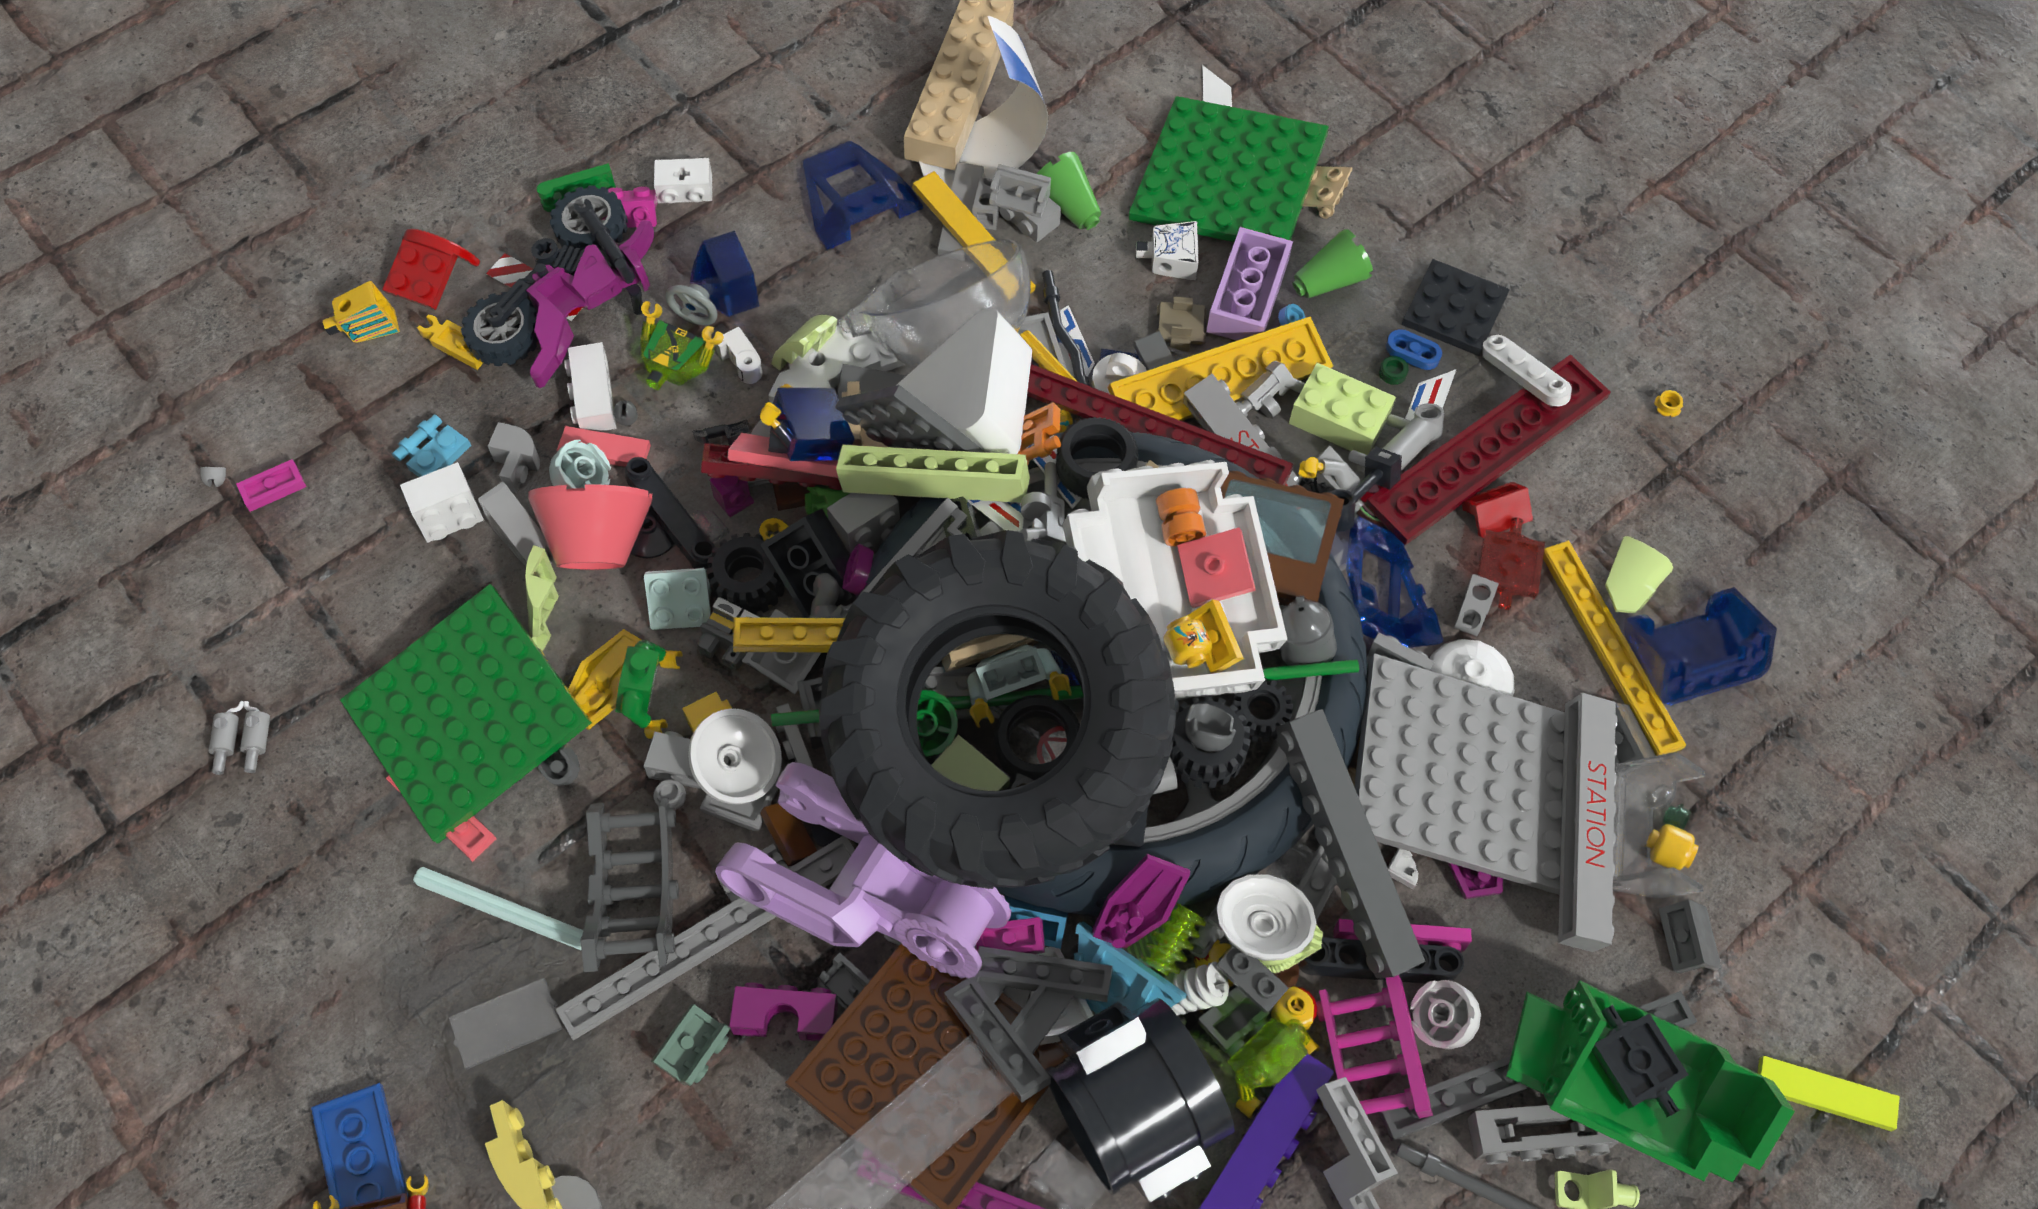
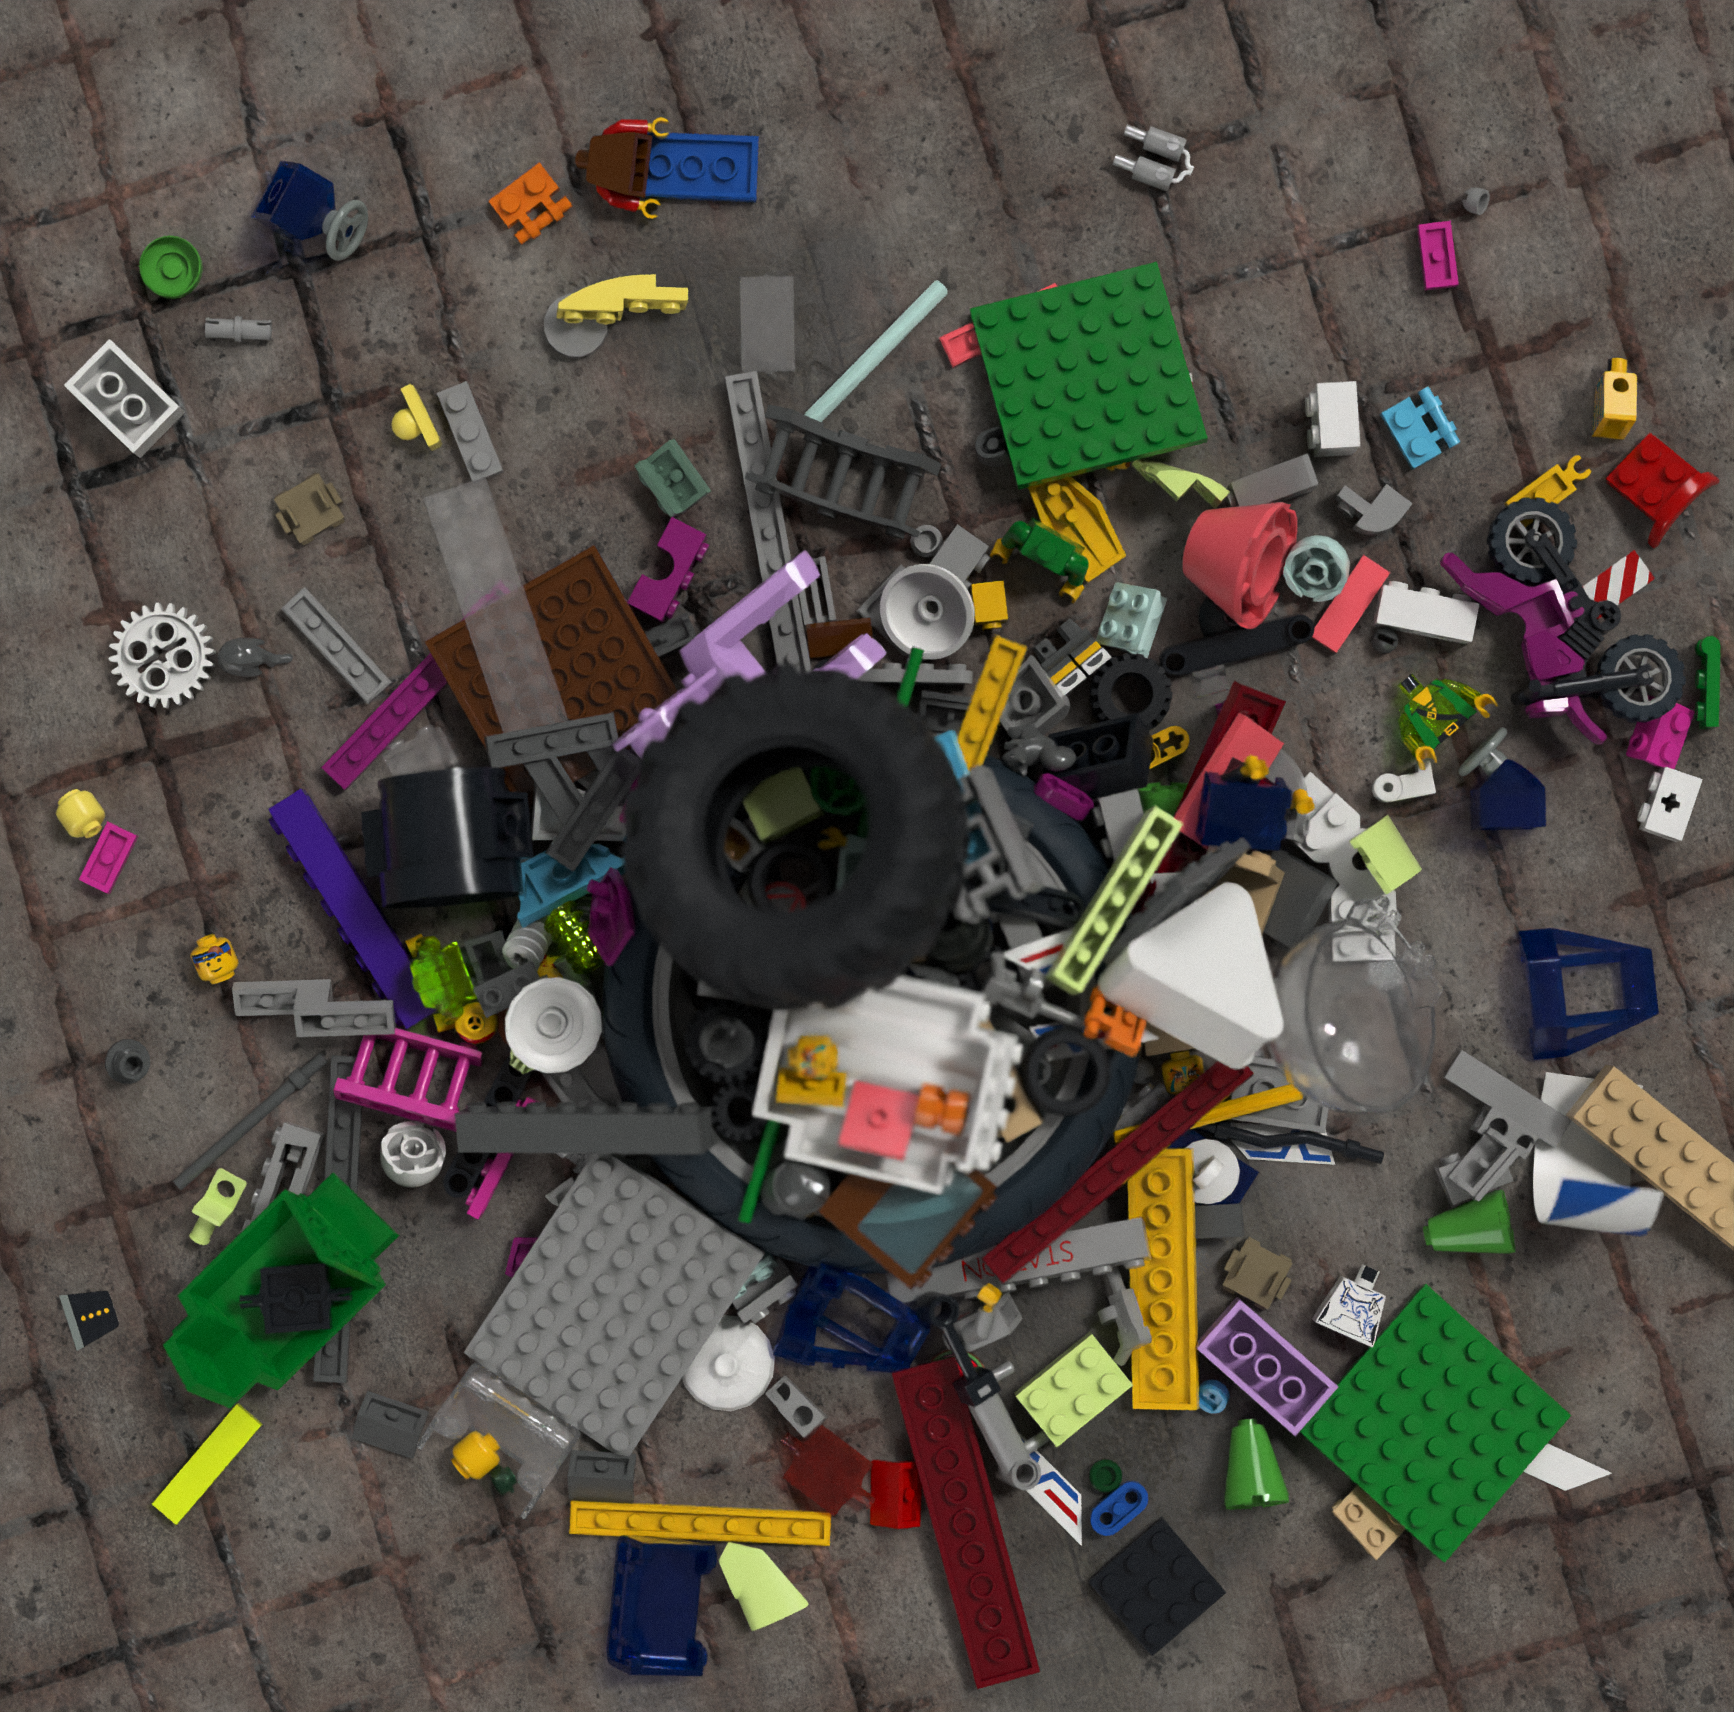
camera: 115 degrees right, 25 degrees up
black piece [692,420,749,445] -> none
yellow tile [912,171,1036,304] -> none
white plate [1482,335,1572,406] -> none
light grey brick [1558,693,1618,952] -> none

